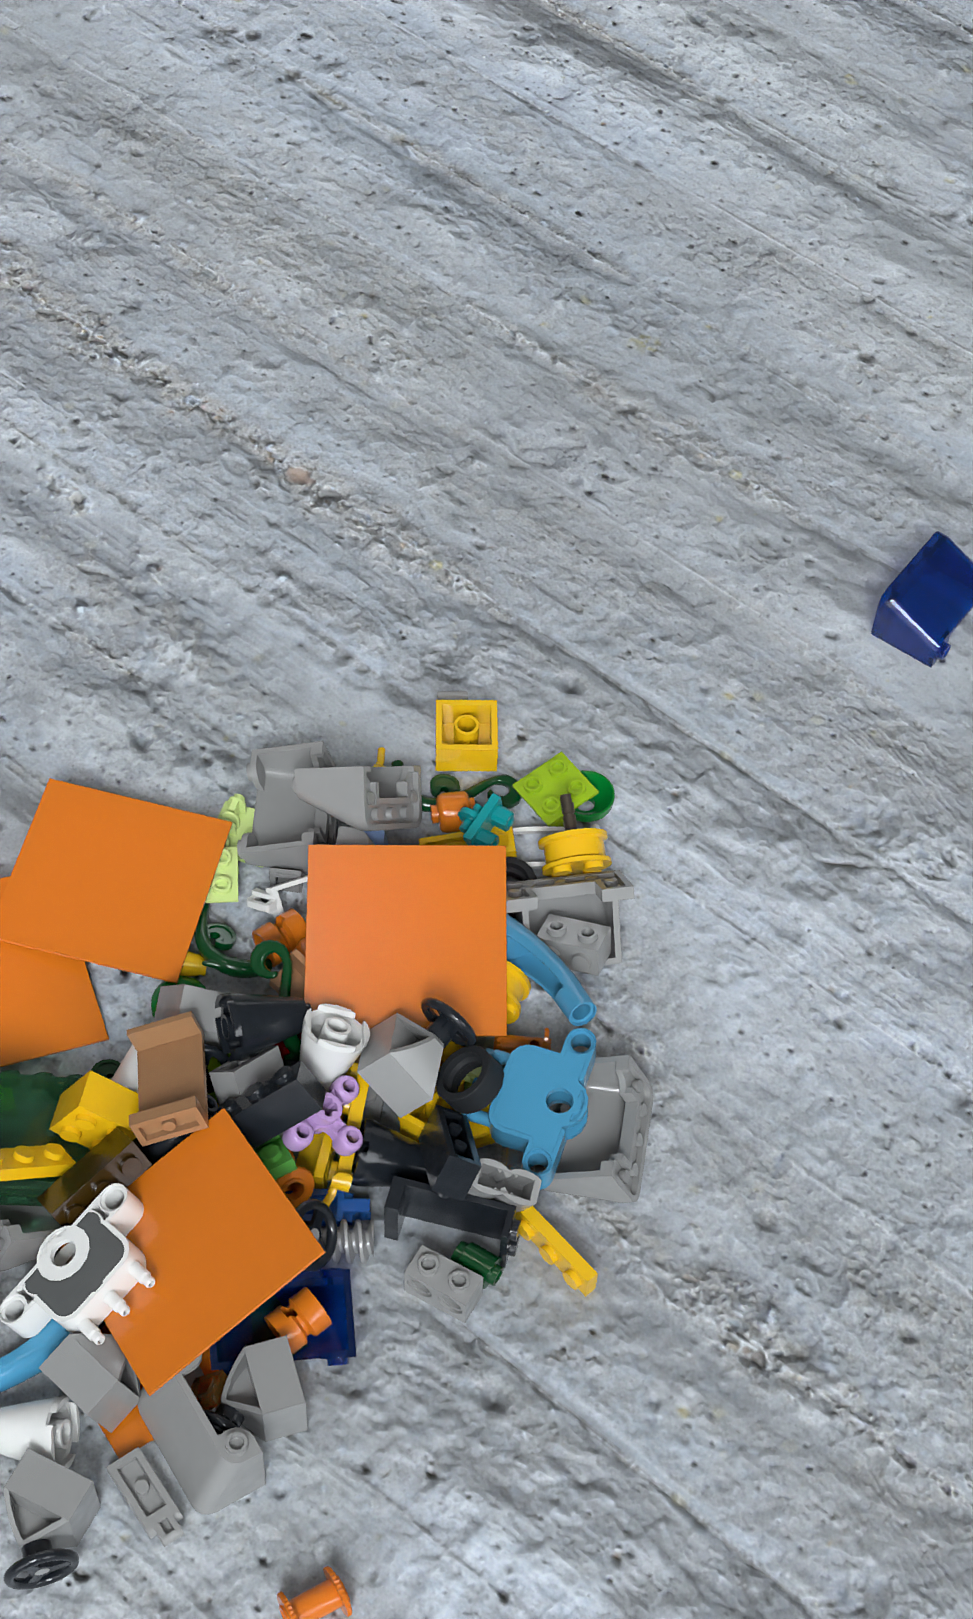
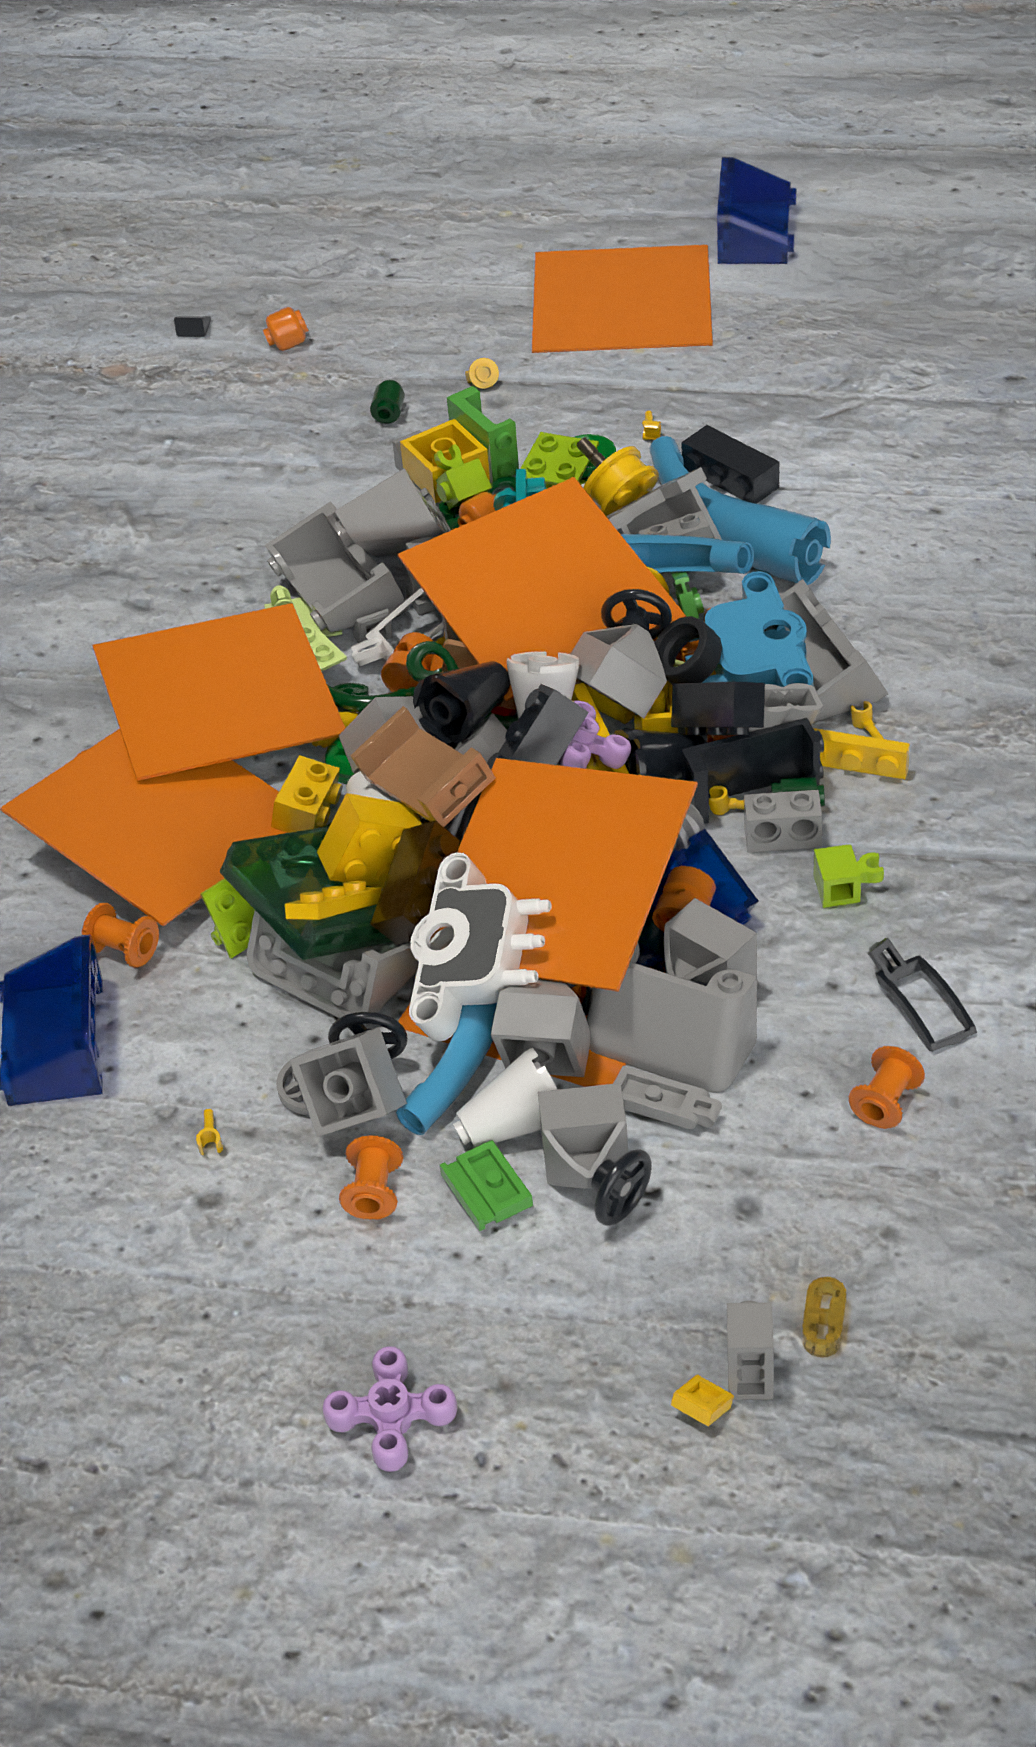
camera: 25 degrees left, 10 degrees down
none -> black slope [174,316,211,337]
none -> orange head [263,307,309,351]
none -> yellow brick [271,755,343,840]
none -> dark green brick [370,380,405,424]
none -> lime brick [434,444,492,510]
none -> bright green panel [447,386,519,483]
none -> yellow plate [465,358,499,389]
none -> orange piece [532,244,713,353]
none -> yellow hand [642,410,661,440]
none -> dark azure brick [650,436,831,585]
none -> bright green plate [670,571,705,619]
none -> black brick [681,425,780,504]
none -> yellow hand [709,786,744,815]
none -> lime brick [813,844,884,908]
none -> yellow hand [851,701,884,739]
none -> black sword [867,938,977,1051]

